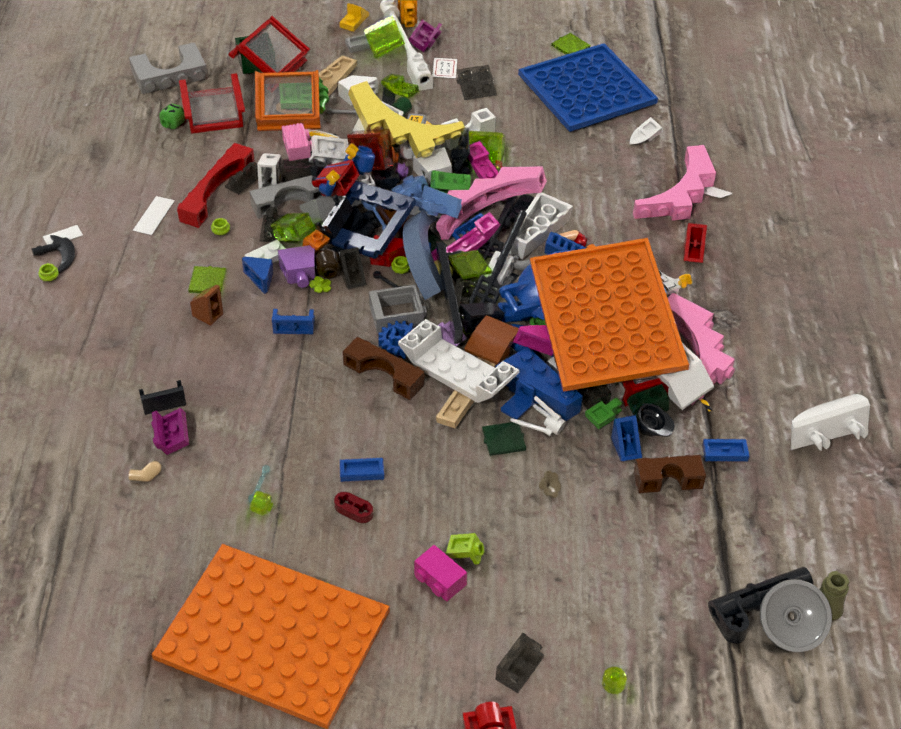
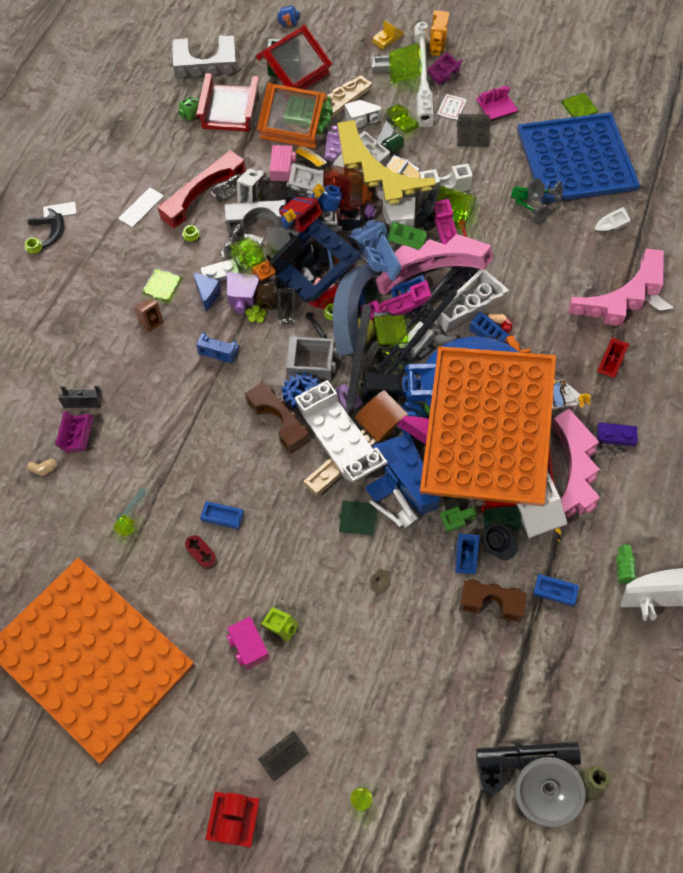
camera: 20 degrees right, 15 degrees up
none -> blue head [277,5,300,28]
none -> lavender hinge [324,126,342,162]
none -> dark pink hinge [476,85,518,120]
none -> dark grey plant [511,178,563,225]
none -> dark purple plate [597,423,637,446]
none -> bright green hinge [616,544,637,584]

